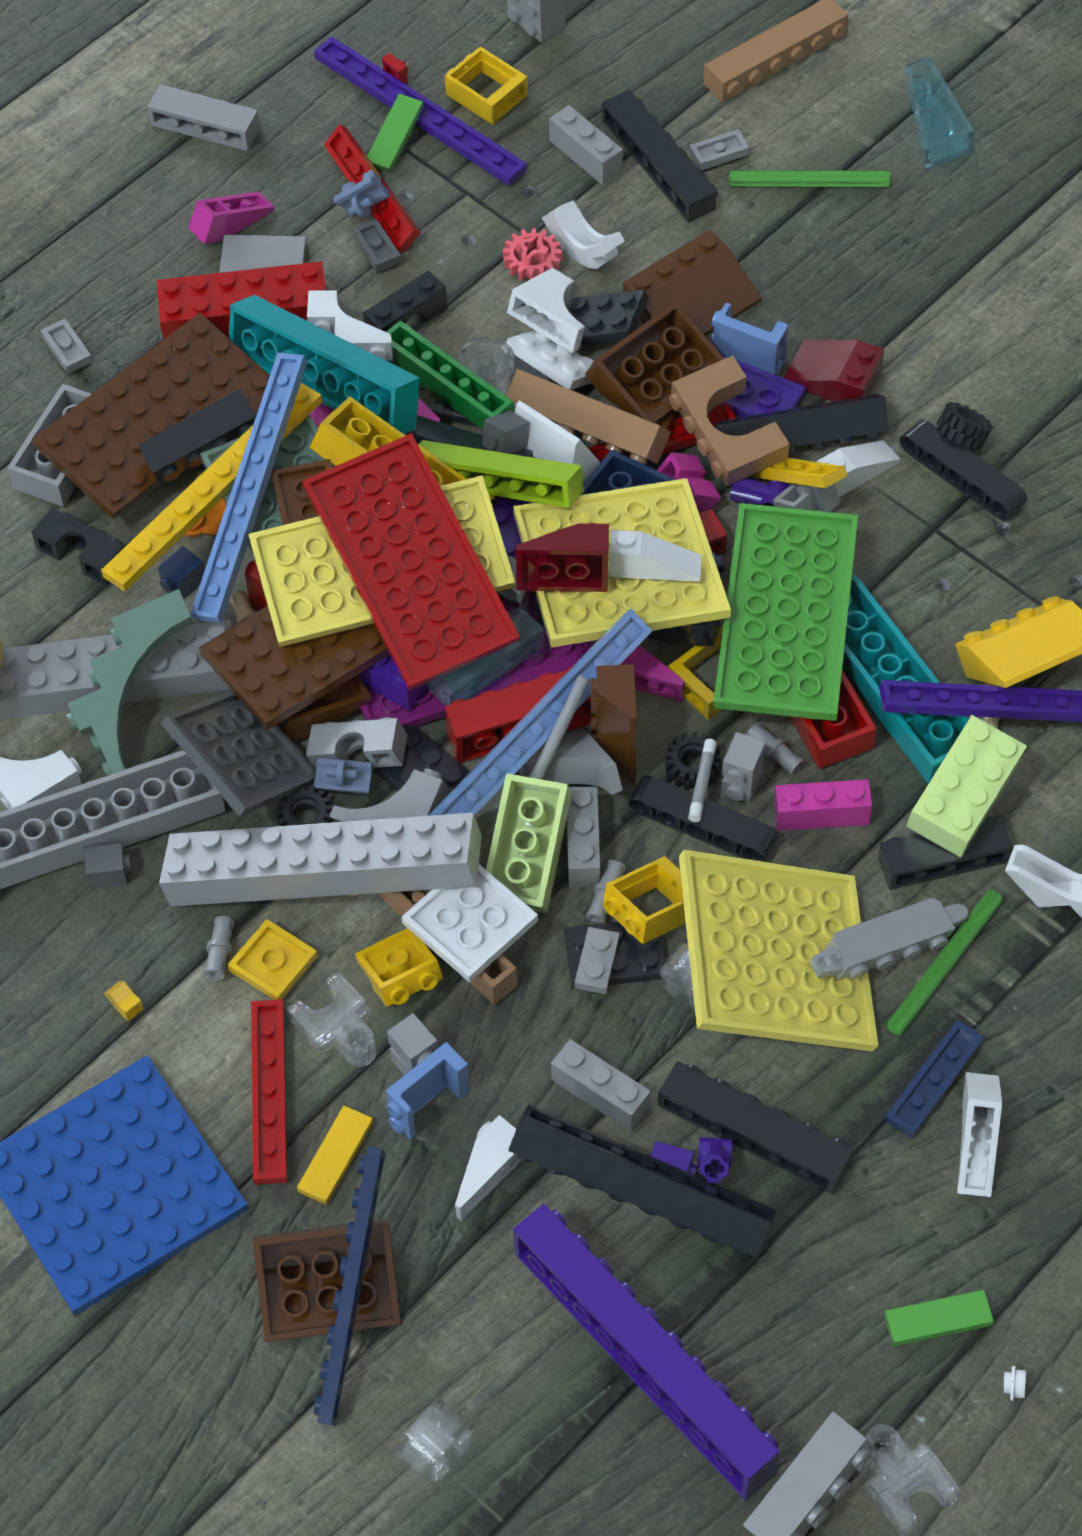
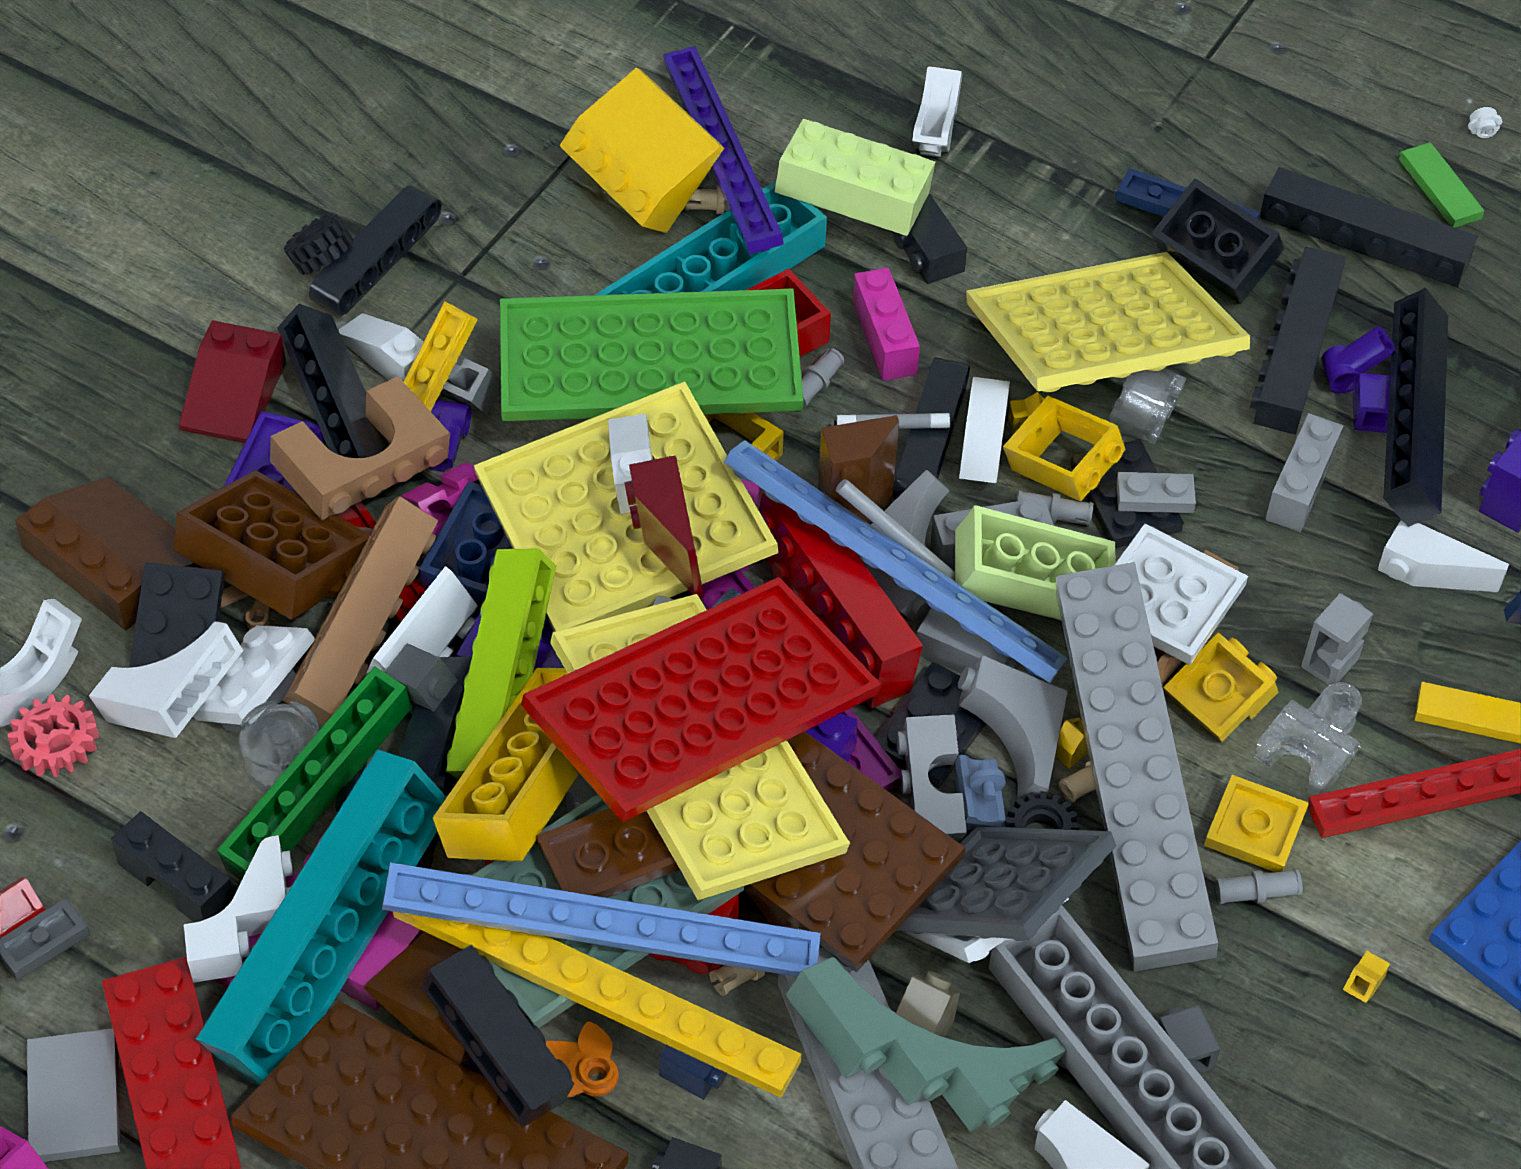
camera: 105 degrees left, 5 degrees down
medium blue panel [386,1042,470,1140] -> none
medium blue panel [711,303,789,375] -> none
light grey brick [721,732,766,803] -> none
light grey hinge [810,898,969,981] -> none
bright green axle [887,889,1002,1036] -> none
white arch [957,1072,1002,1197] -> none
none -> dark tan slope [896,971,960,1037]
none -> white arch [959,377,1010,483]
none -> black brick [1151,178,1285,304]
none -> black brick [1259,167,1478,288]

